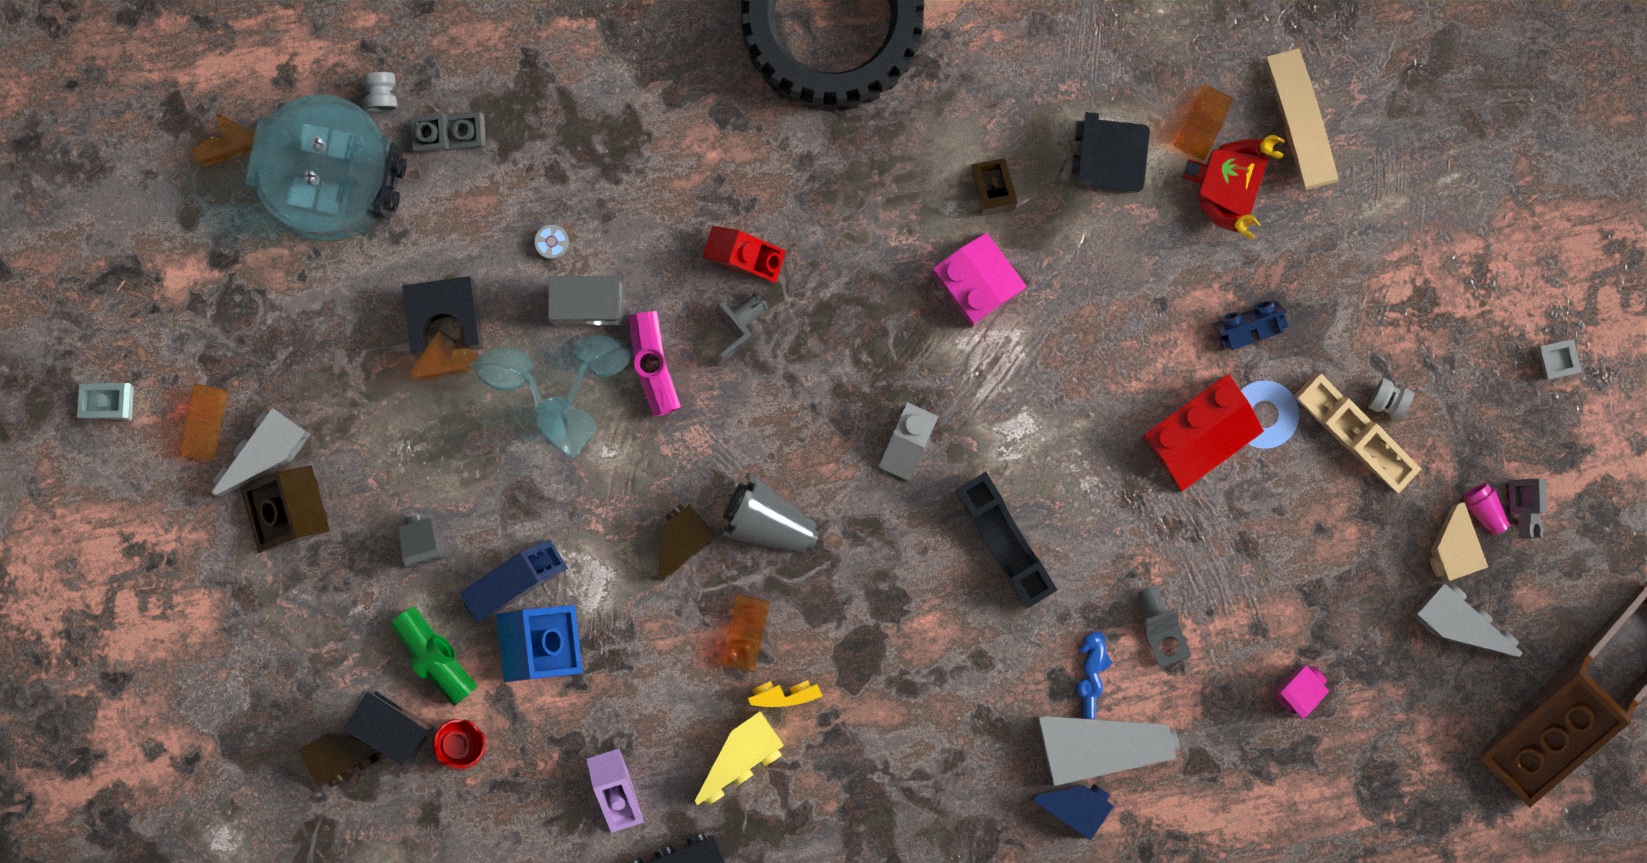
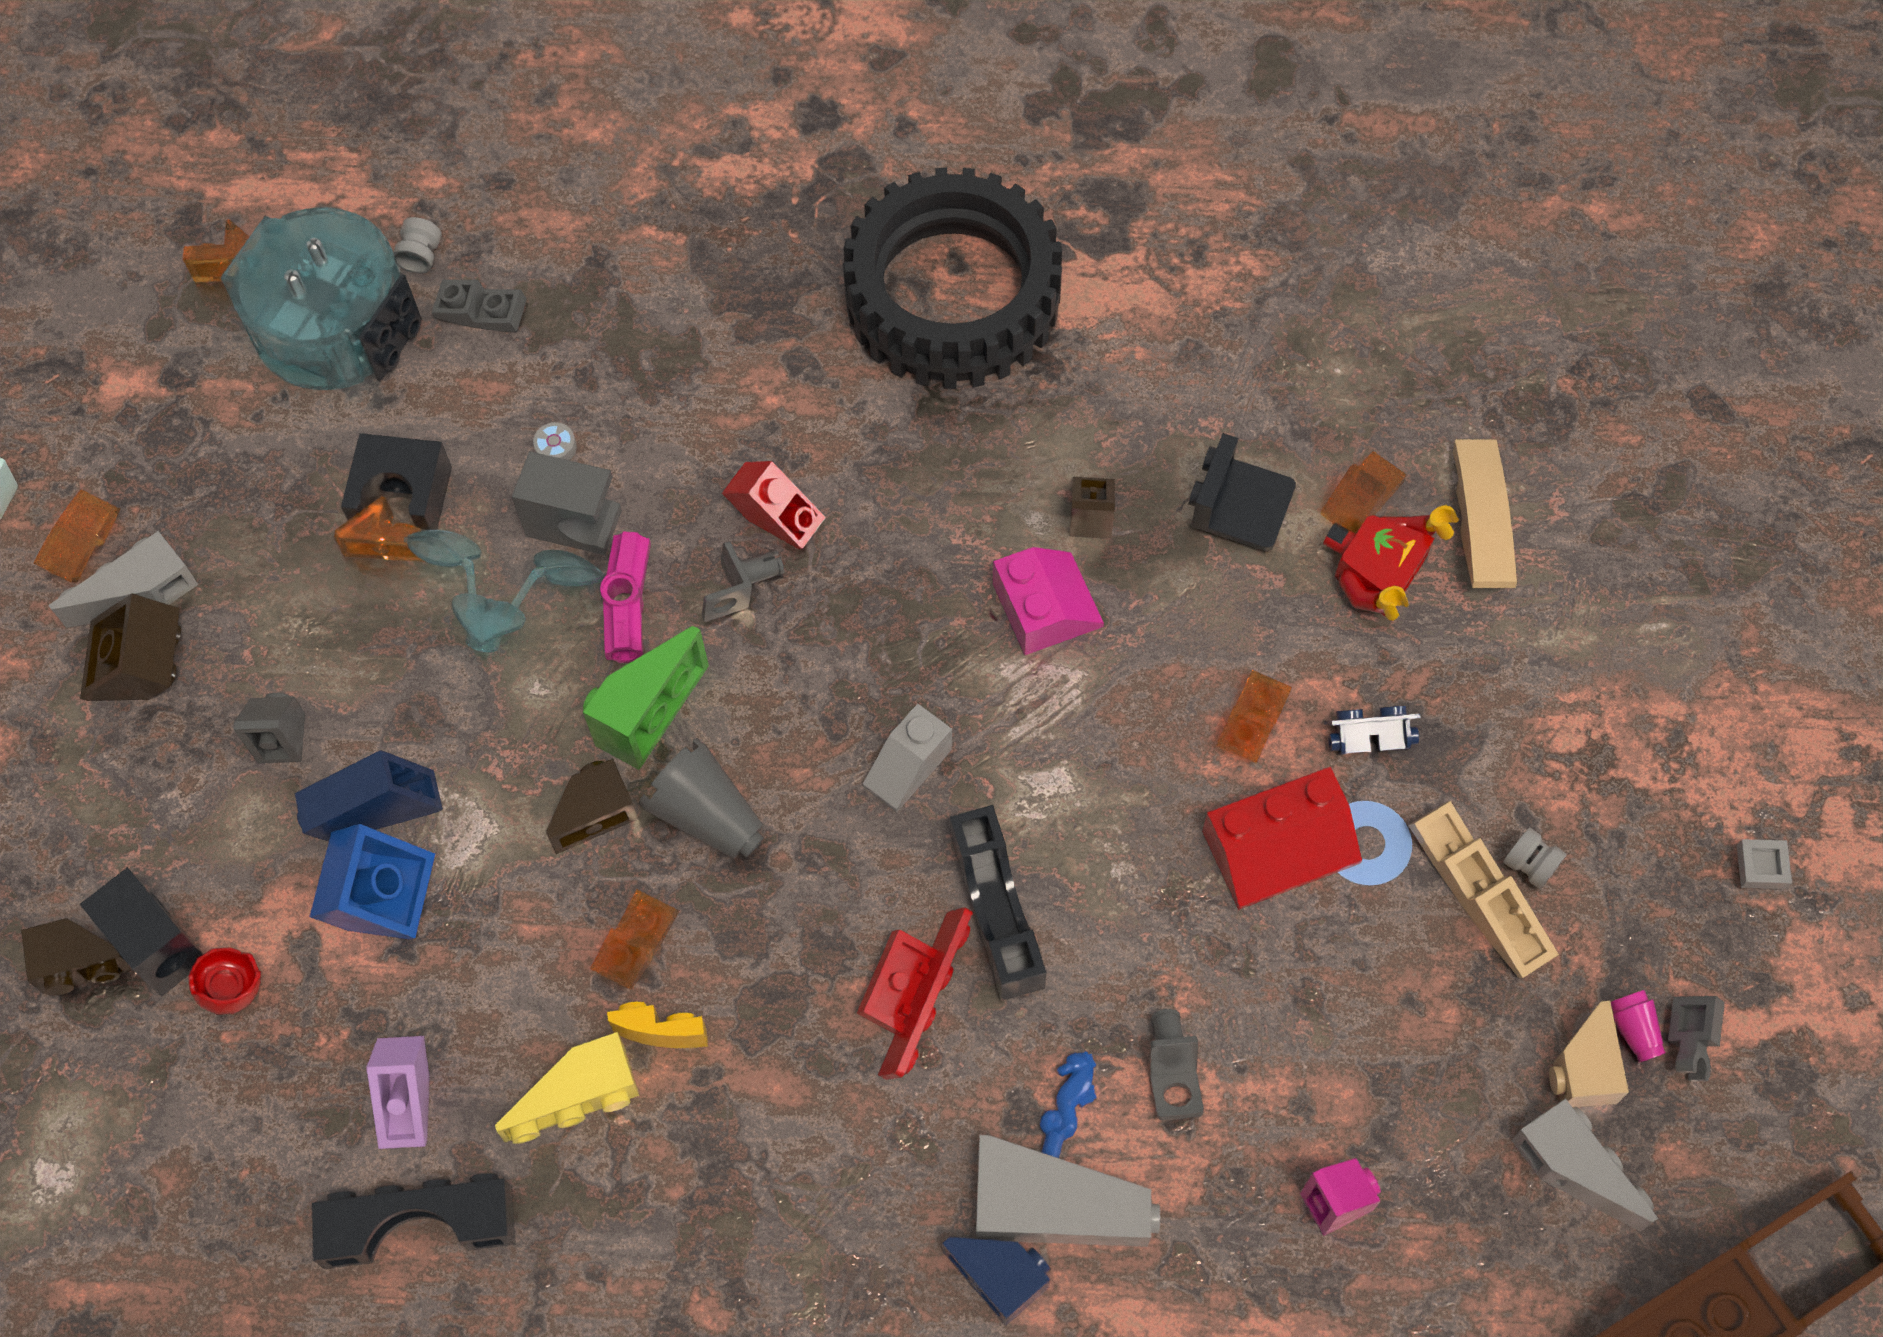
camera: 15 degrees right, 20 degrees down
green piece [390,607,478,706] -> none
none -> bright green slope [583,626,709,770]
none -> red bracket [857,907,972,1080]
none -> clear orange slope [1216,670,1292,764]

